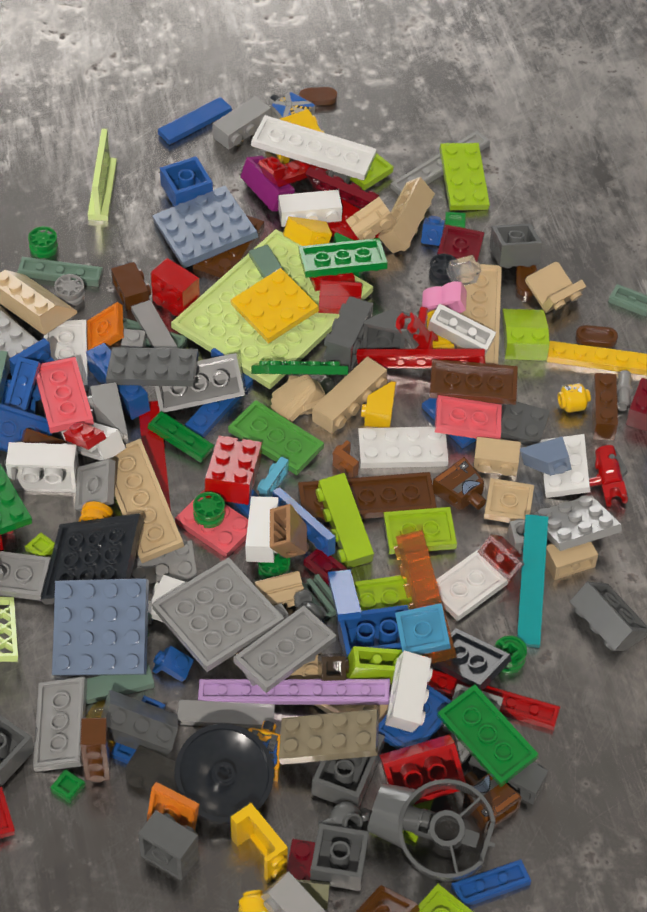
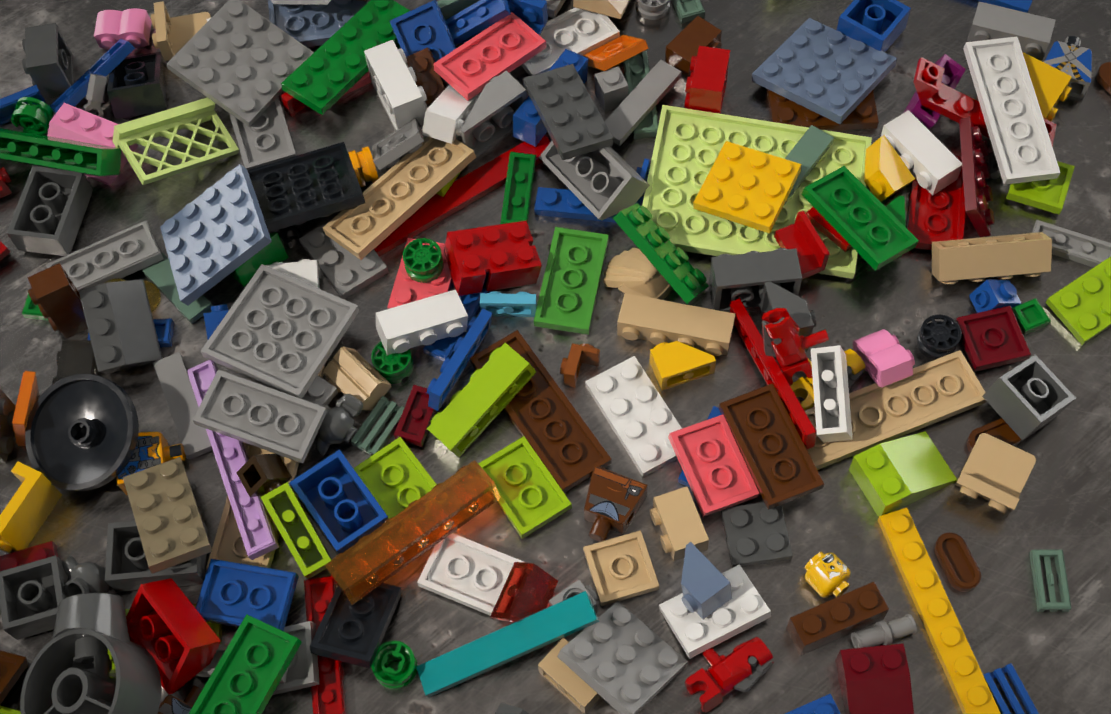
camera: 70 degrees right, 10 degrees up
lime tile [25,532,55,557] -> none
red plate [63,422,106,450] -> none
medium nougat torso [270,504,309,558] -> none
tile [328,570,362,621] -> none
tan brick [346,197,396,240] -> none
white brick [385,651,433,733] -> none
dark azure plate [395,603,451,655] -> none
clear brick [446,255,481,286] -> none

